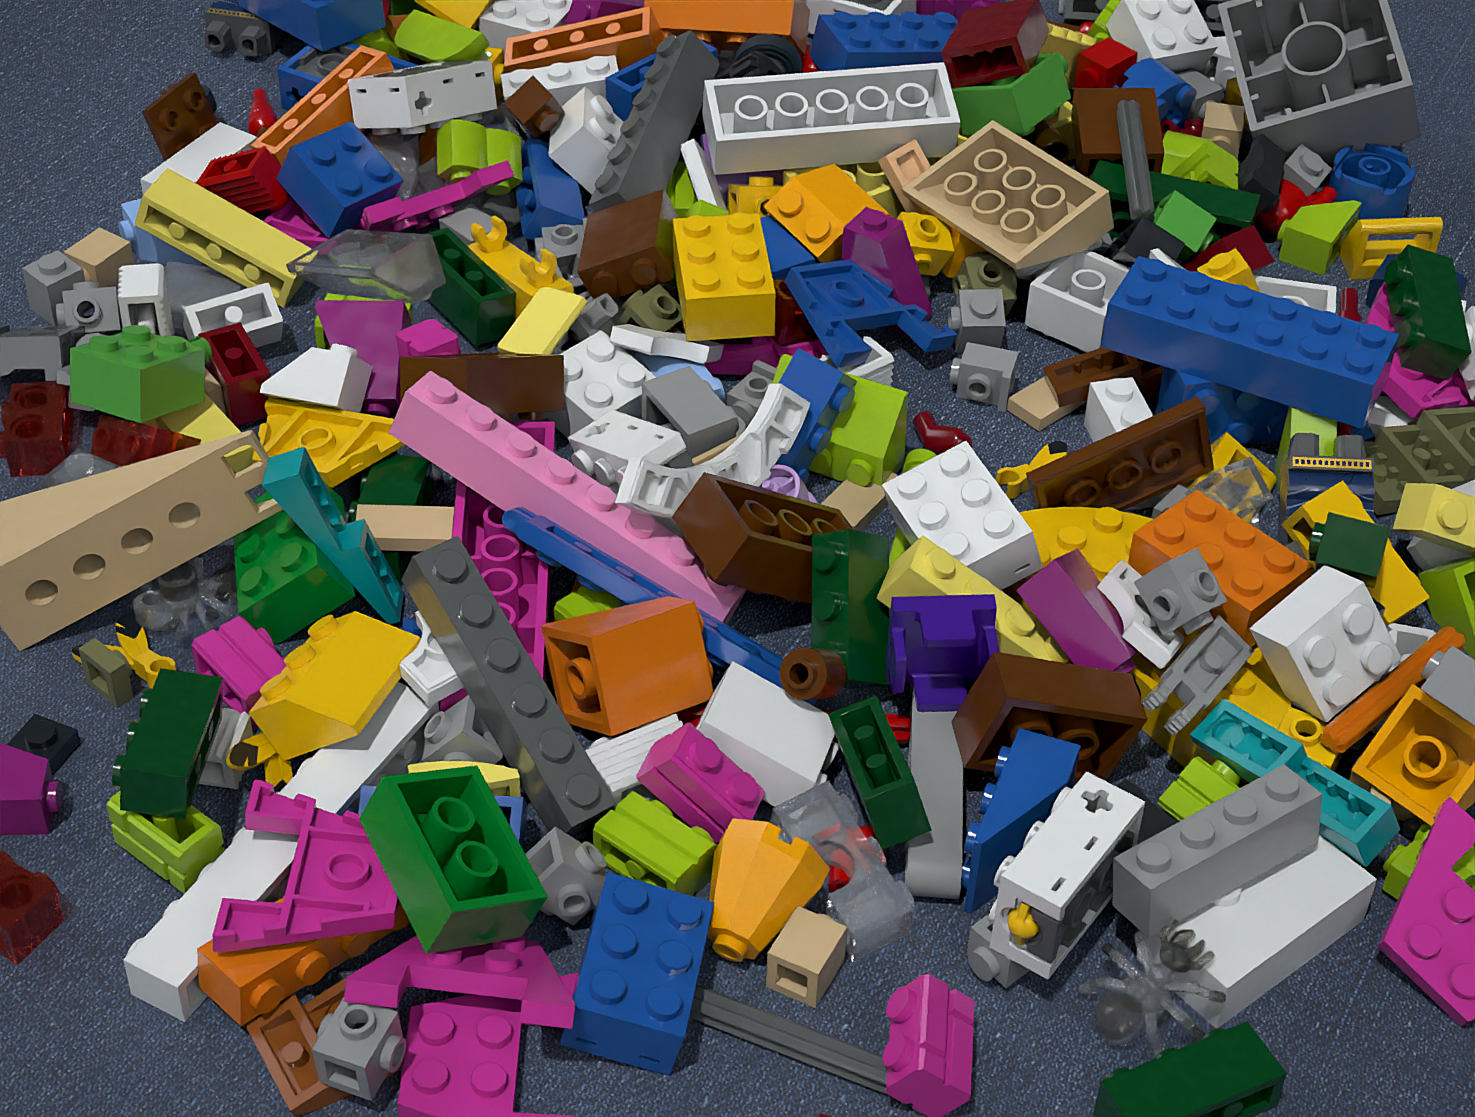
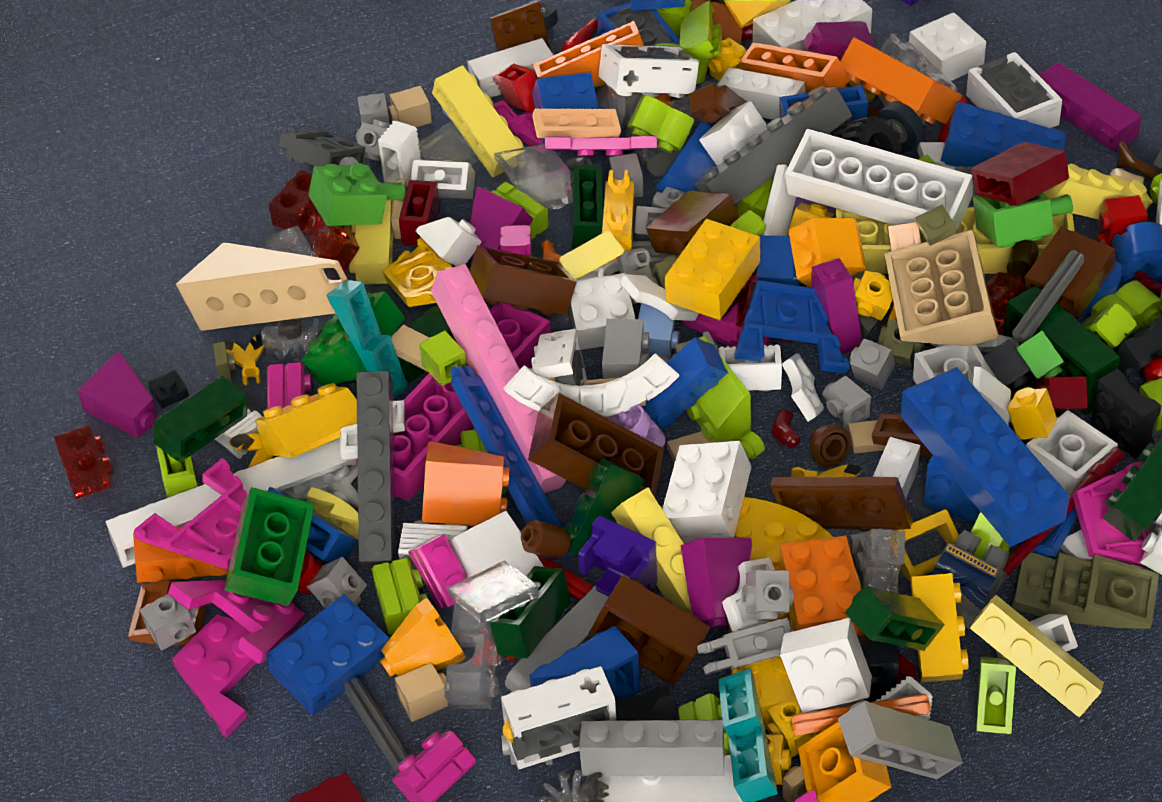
camera: 40 degrees right, 5 degrees up
none -> lime brick [419,331,467,386]
none -> clear tile [448,560,540,623]
none -> light nougat plate [532,109,621,138]
none -> white tile [782,353,824,421]
none -> reddish brown brick [810,425,851,467]
none -> olive plate [915,204,957,246]
none -> black brick [1091,369,1162,459]

